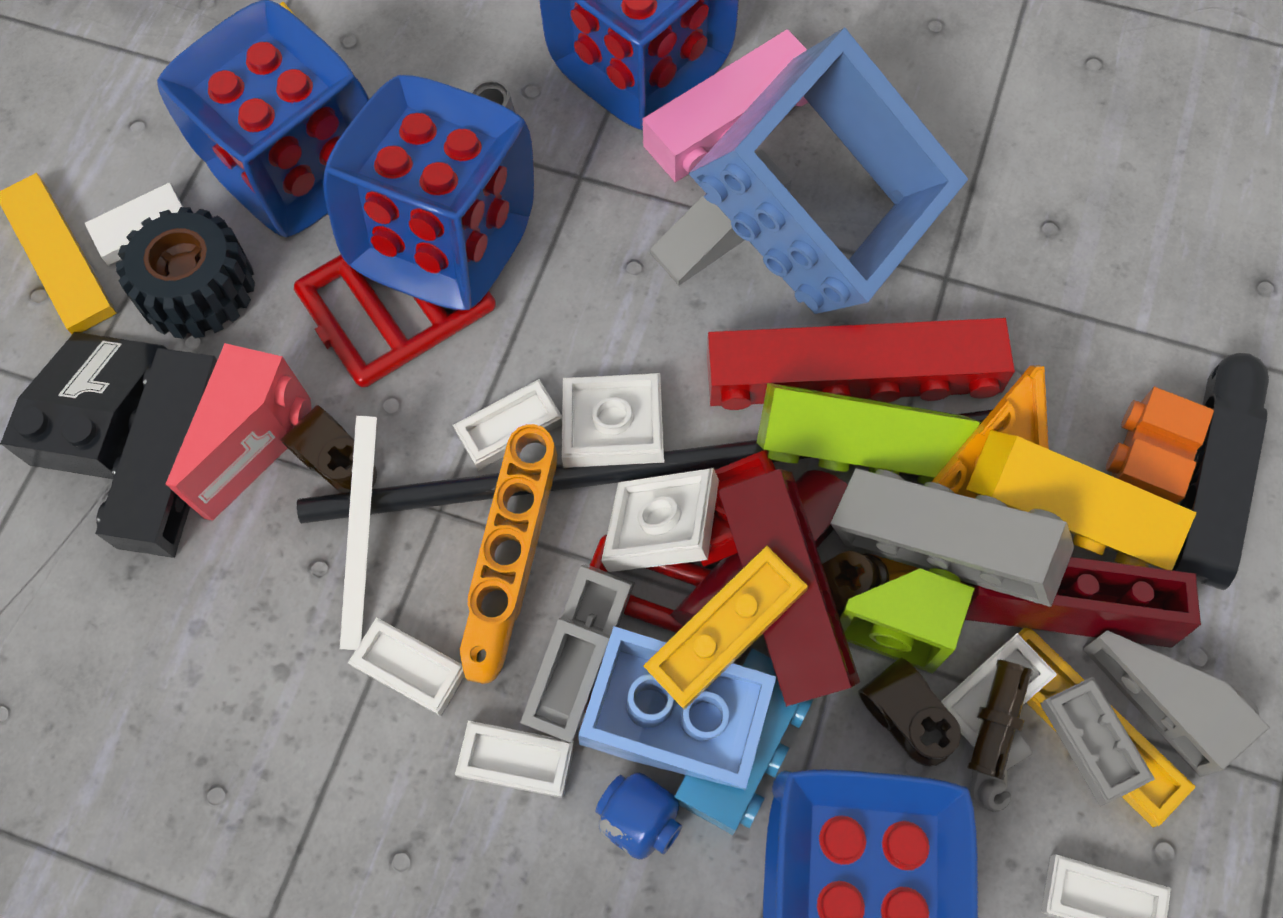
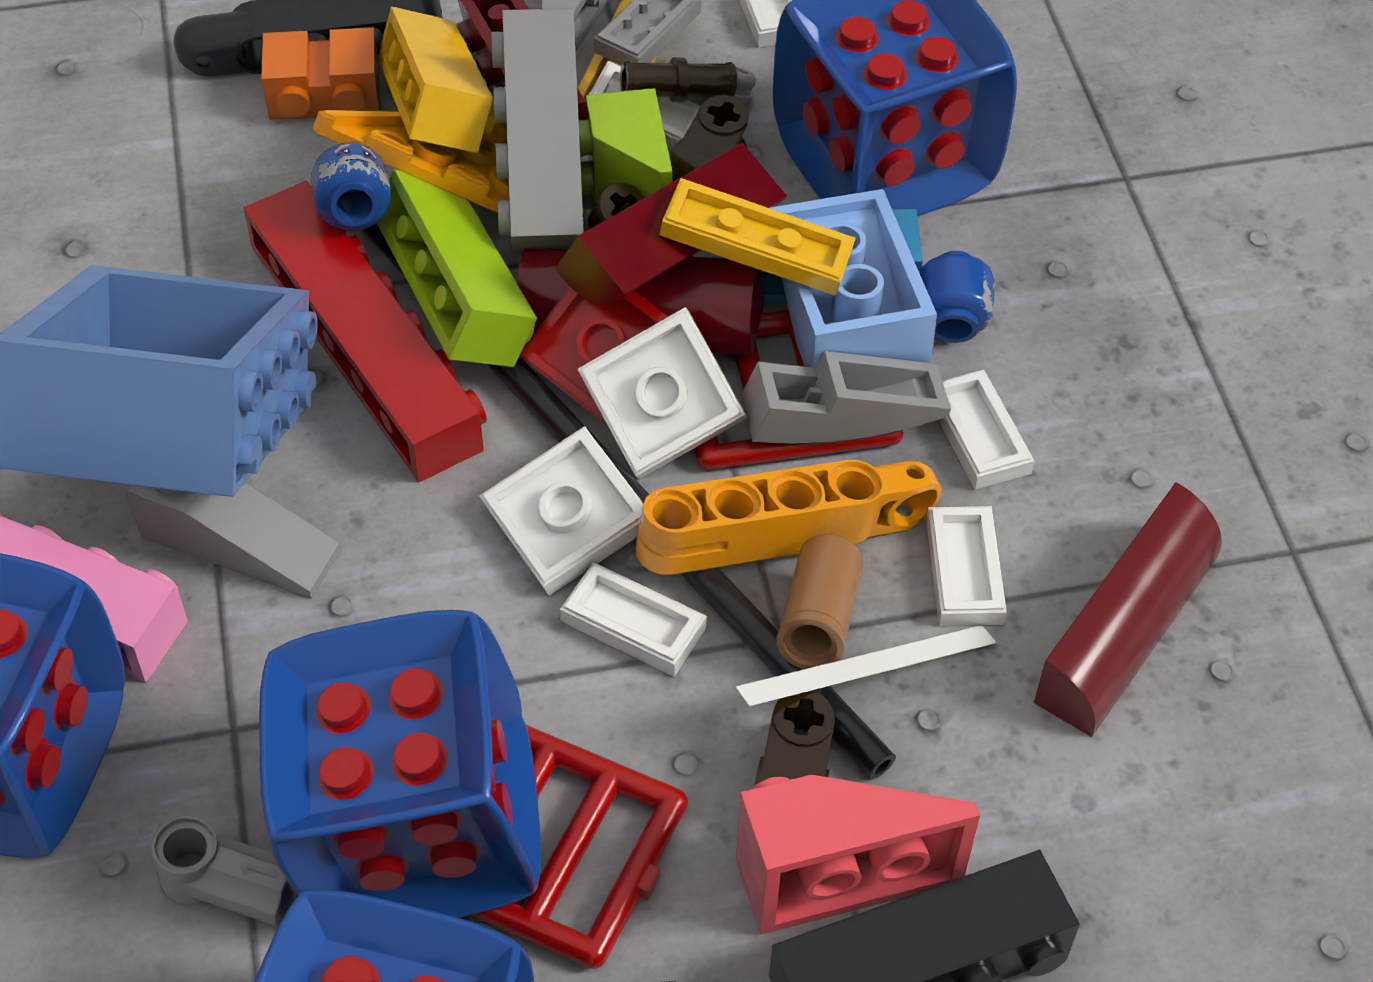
camera: 125 degrees left, 15 degrees down
none -> blue head [311,143,391,231]
none -> medium nougat pin [777,534,863,669]
none -> dark red brick [1034,482,1222,737]

